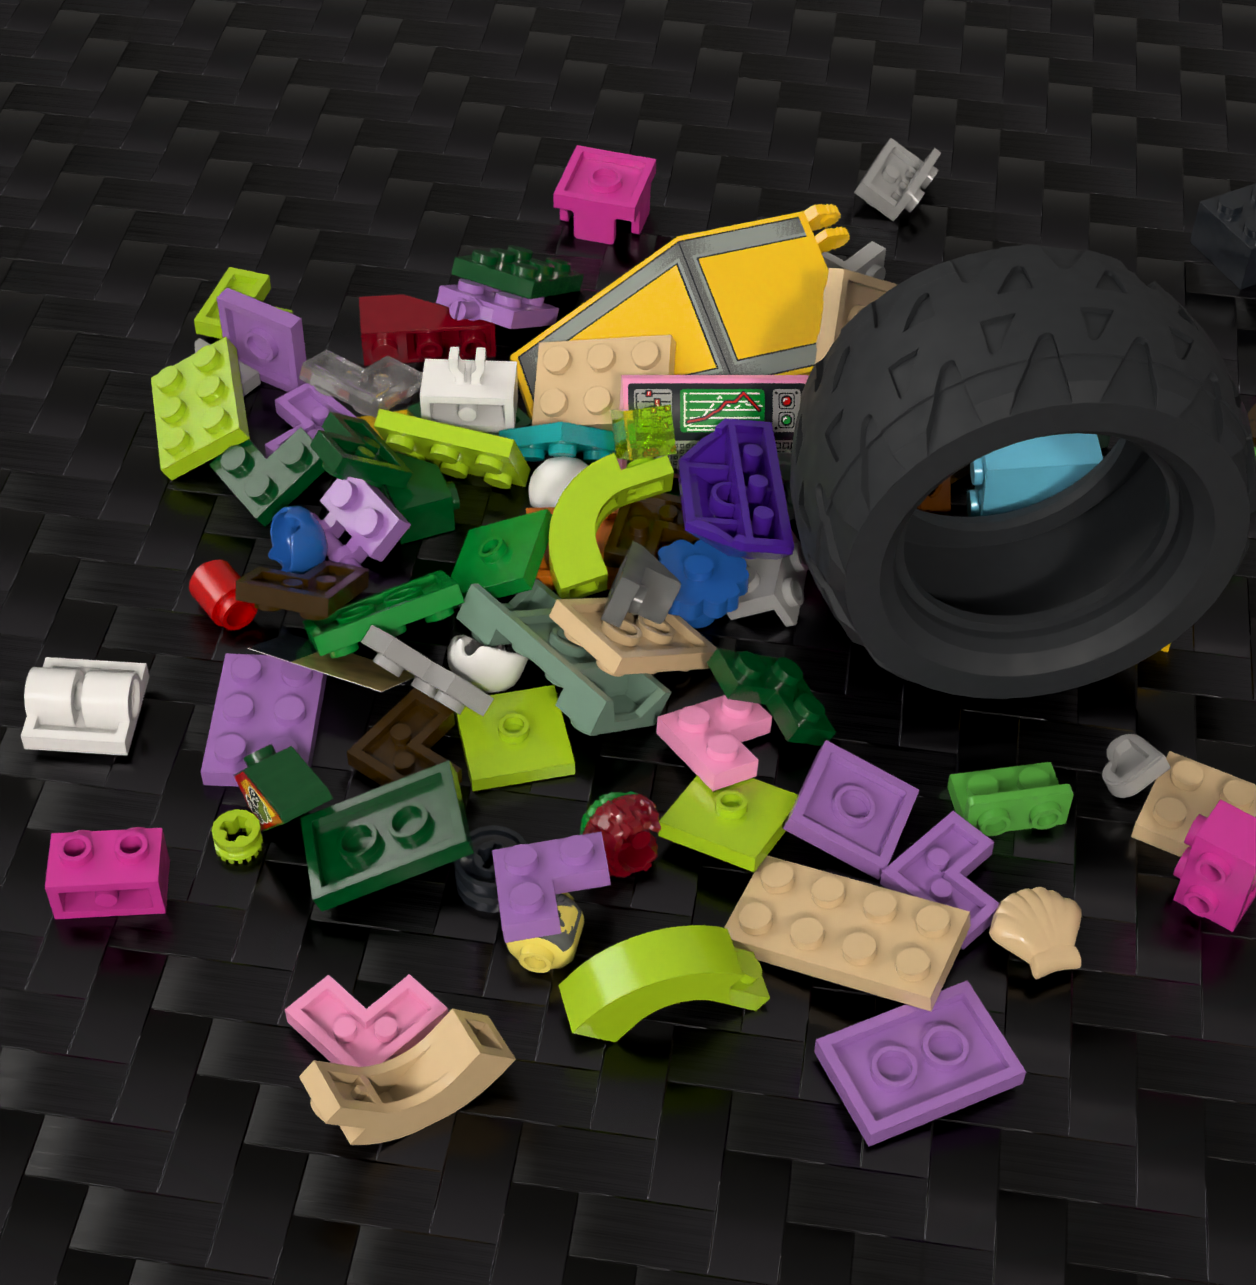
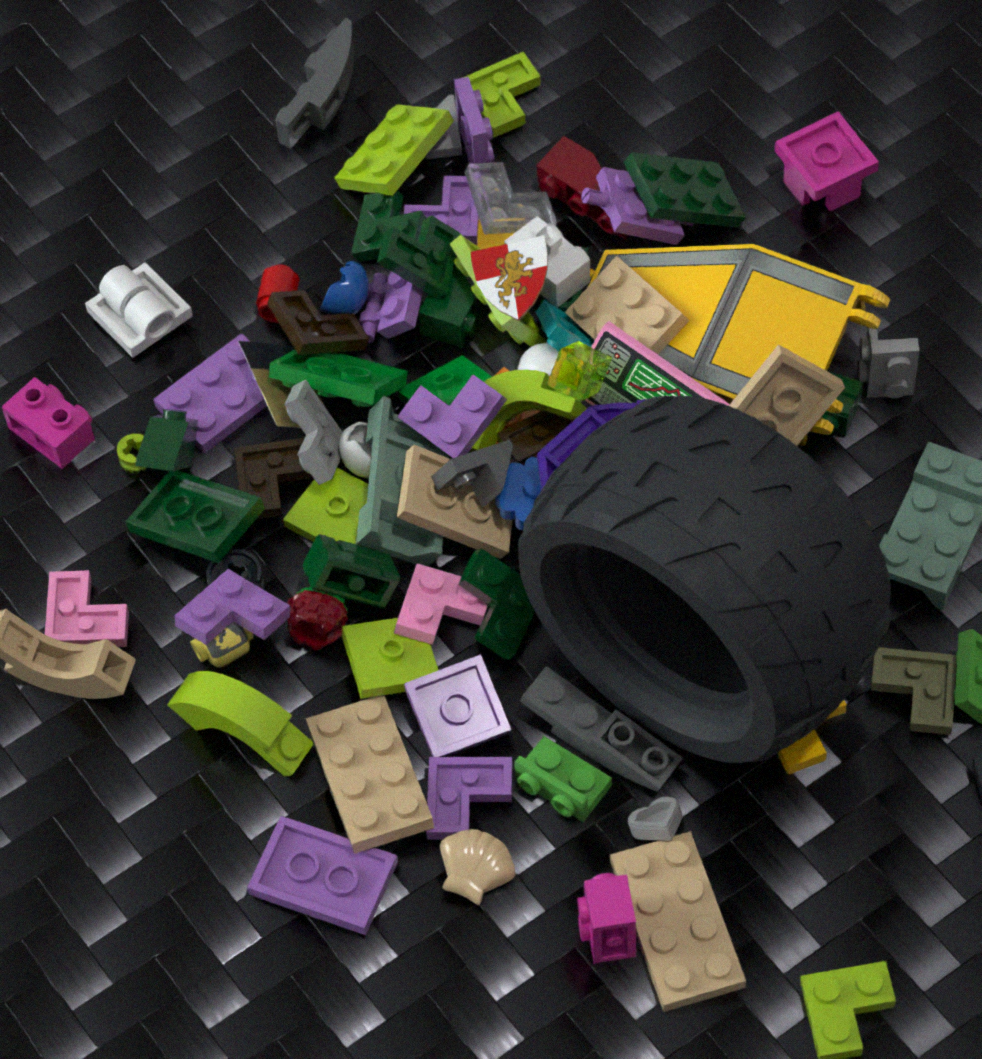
camera: 50 degrees right, 10 degrees up
none -> dark grey slope [275,18,355,149]
none -> dark green brick [303,534,400,609]
none -> medium lavender plate [397,375,507,458]
none -> shield [470,235,548,321]
none -> dark grey slope [520,666,683,792]

